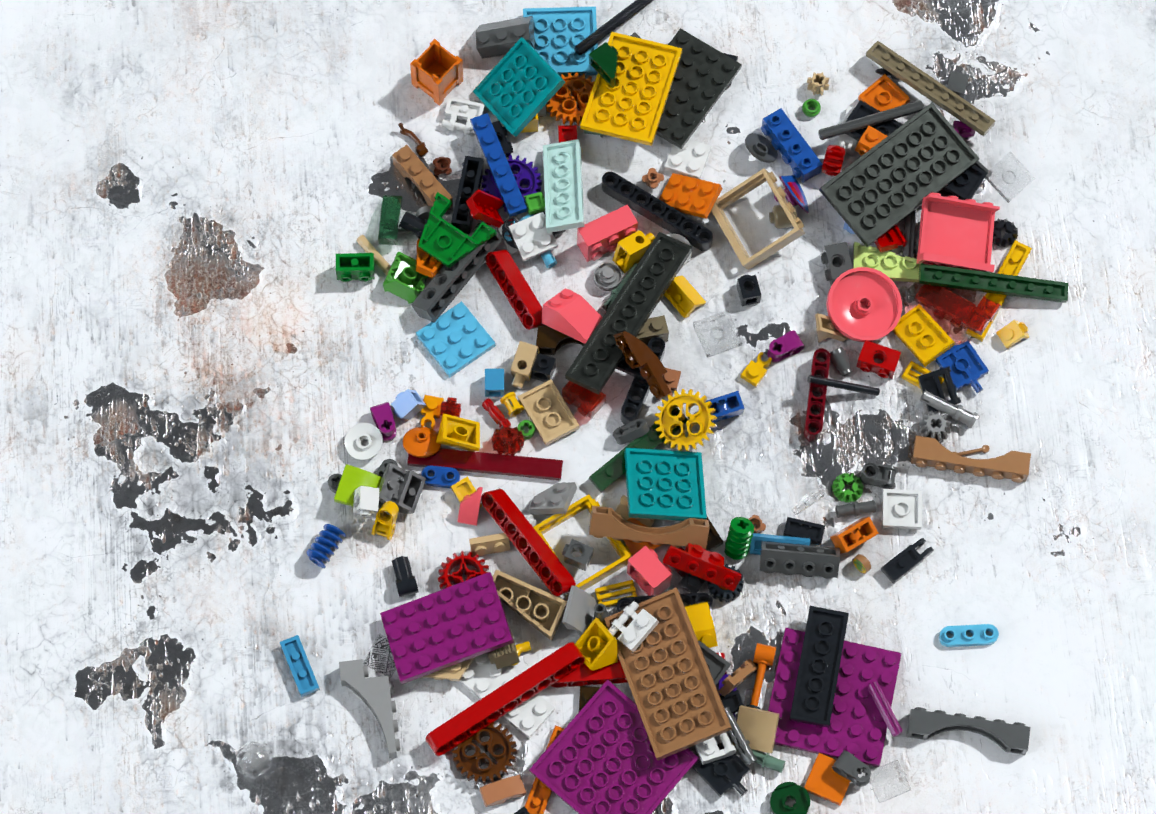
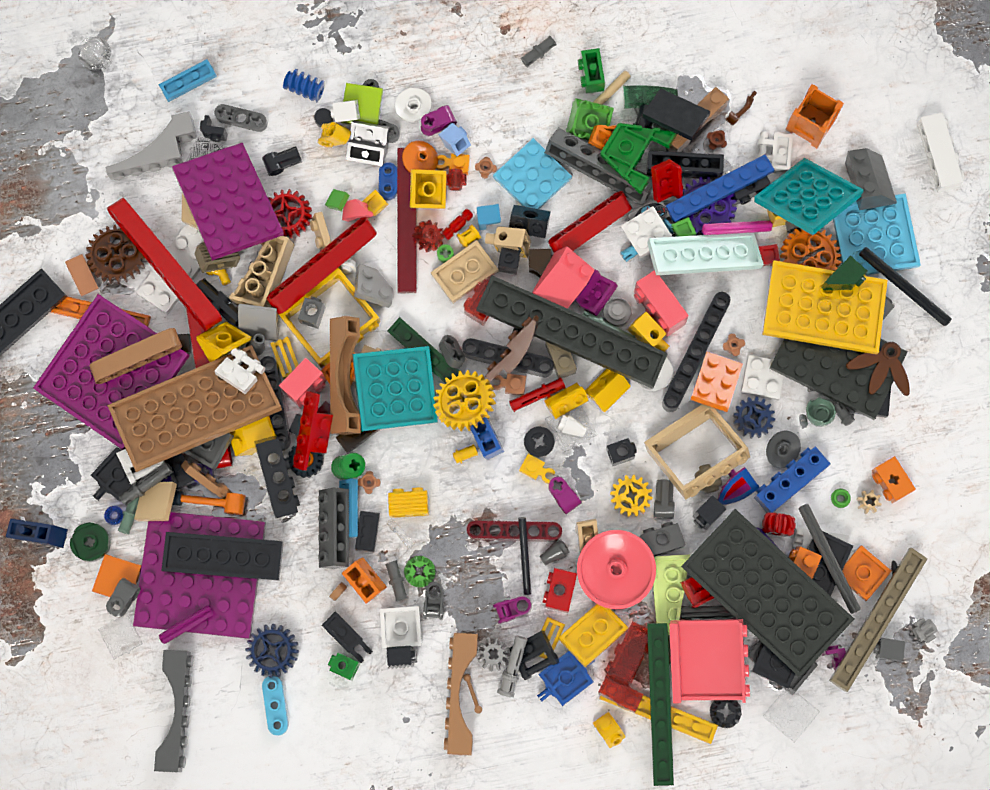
camera: 90 degrees right, 10 degrees up
none -> medium nougat beam [89,328,182,384]
none -> clear blue plate [104,506,124,525]
none -> black piece [196,278,239,327]
none -> black bracket [200,115,228,142]
none -> dark grey beam [214,104,268,132]
none -> dark blue gear [245,624,299,678]
none -> black brick [254,435,300,519]
none -> black tile [314,108,333,127]
none -> bright green tile [325,189,350,211]
none -> green brick [328,653,360,681]
none -> black brick [387,645,417,669]
none -> yellow brick [388,487,429,518]
none -> yellow pin [452,444,478,464]
none -> nougat plate [475,157,497,179]
none -> magenta piece [493,596,532,624]
none -> black brick [509,205,551,238]
none -> red pin [509,377,566,412]
none -> dark grey pin [520,36,557,68]
none -> black gear [524,426,555,457]
none -> yellow bracket [544,382,589,419]
none -> white cone [557,415,587,438]
none -> magenta bracket [575,269,618,316]
none -> yellow gear [610,475,653,517]
none -> black tile [642,88,710,141]
none -> dark grey piece [654,479,675,519]
none -> black brick [692,495,726,530]
none -> dark pink axle [702,220,773,235]
none -> dark blue gear [733,396,775,439]
none -> sand green hair [806,397,836,427]
none -> dark grey pin [834,403,855,426]
none -> reddish brown plant [846,342,910,396]
none -> orange brick [872,456,916,504]
none -> light grey gear [912,618,938,643]

